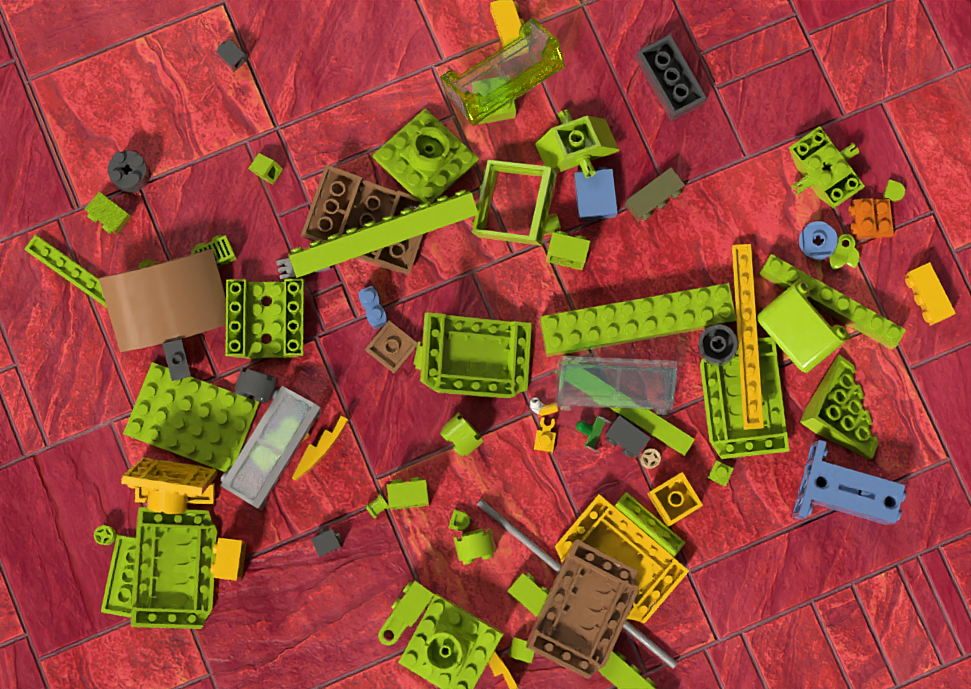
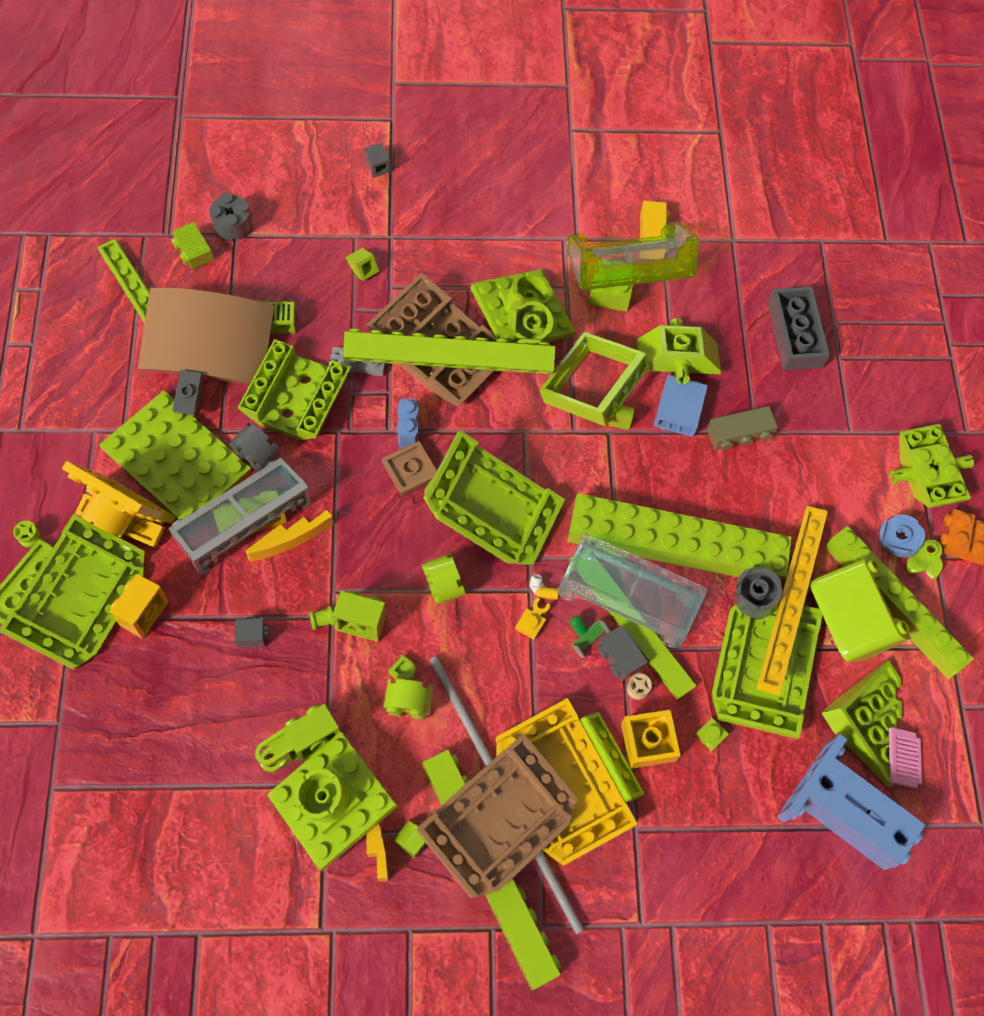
camera: 20 degrees right, 15 degrees down
lime brick [546,231,590,270] -> none
none -> lime brick [507,297,553,344]
none -> bright pink window [889,728,922,789]

